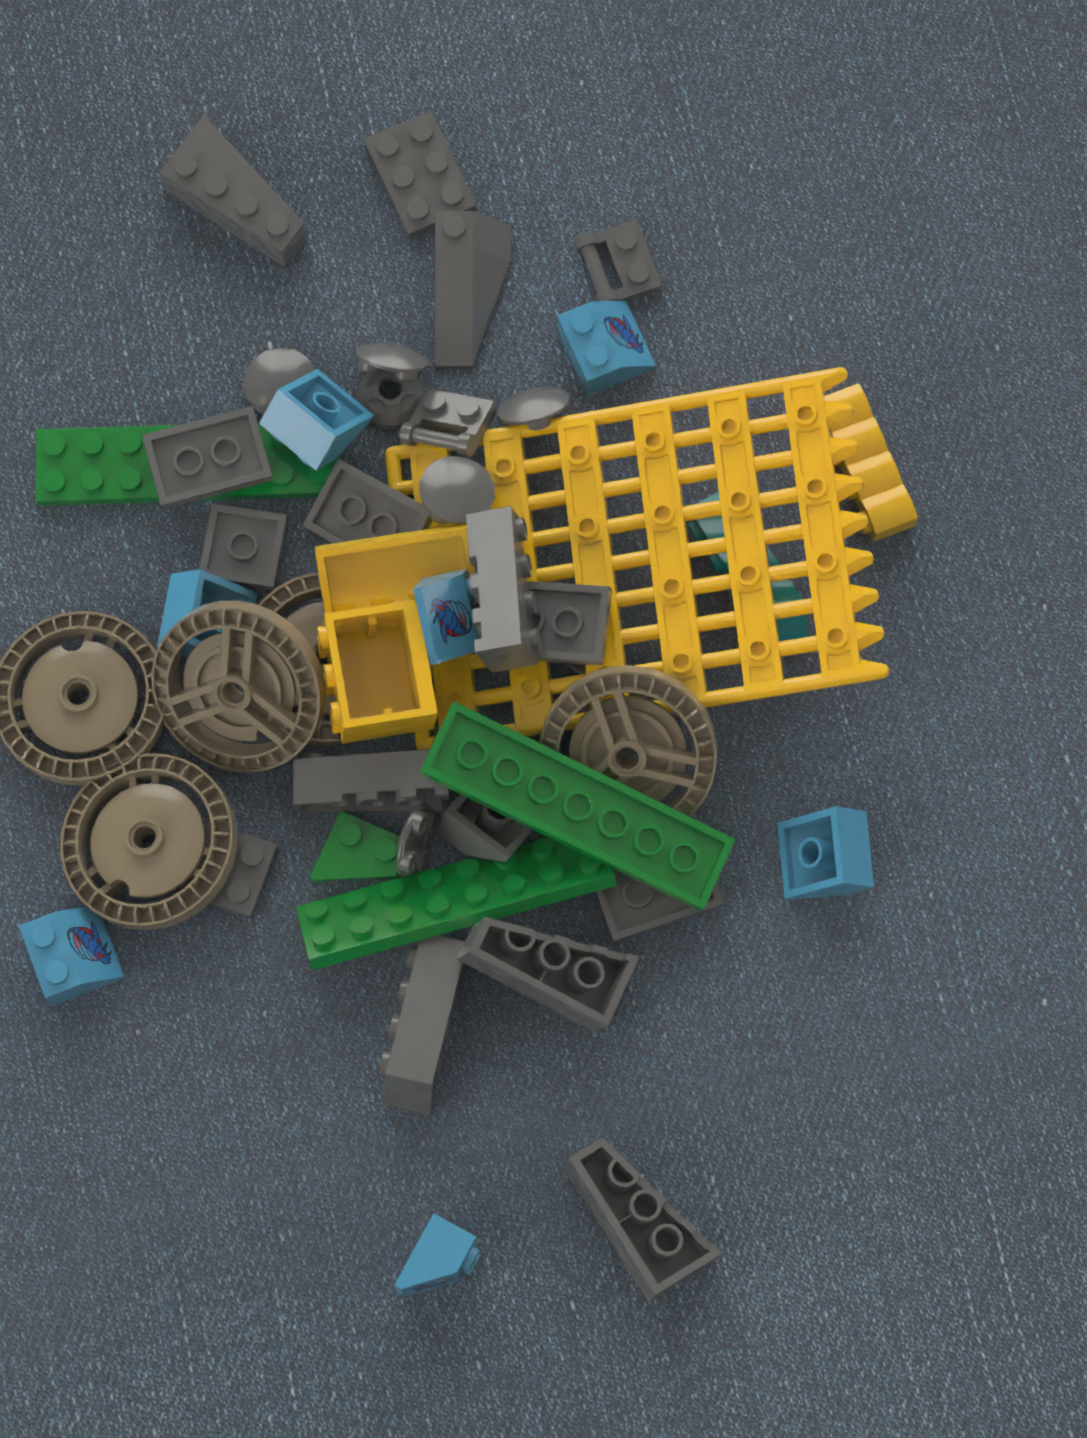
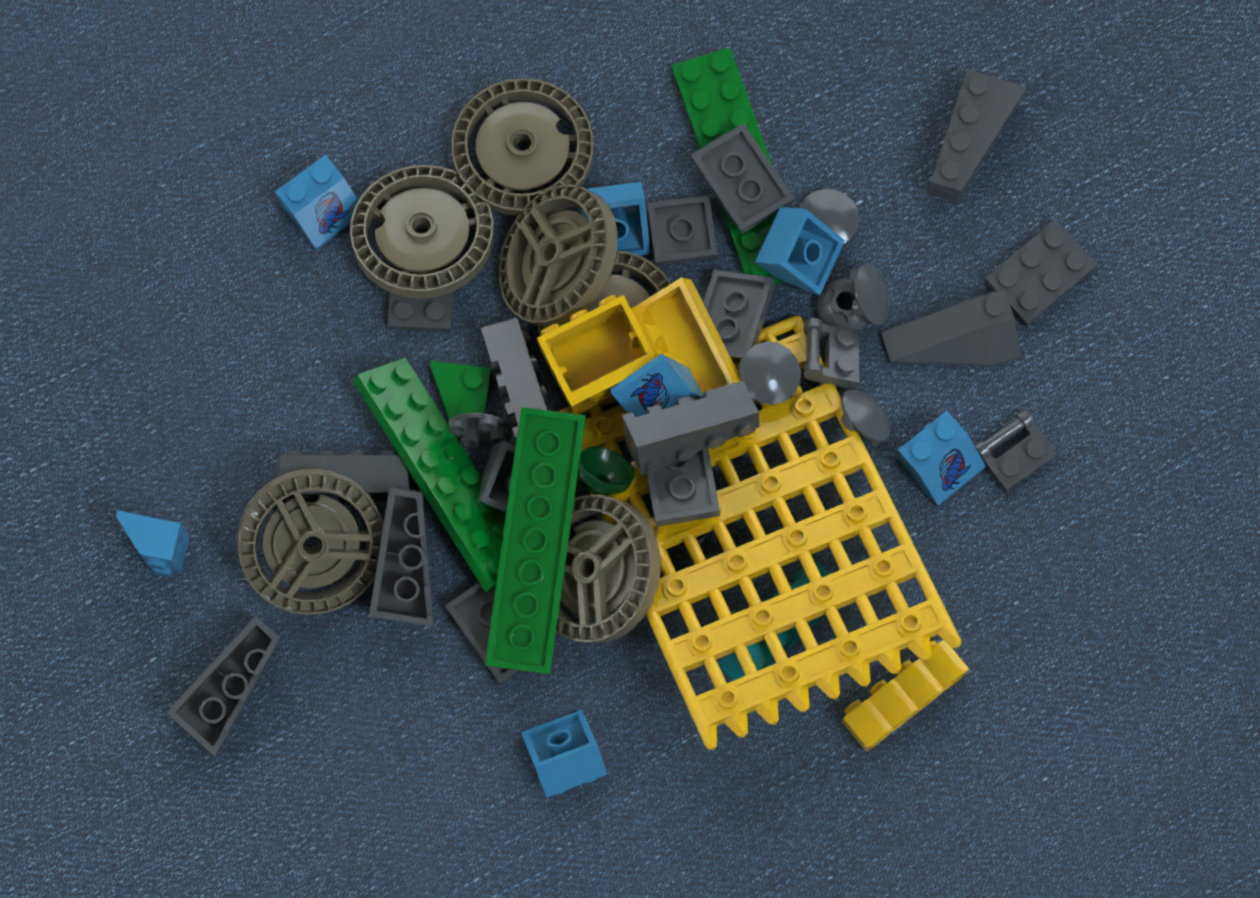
camera: 75 degrees right, 0 degrees up
none -> dark tan piece [237,469,384,615]
none -> dark green piece [578,446,635,496]

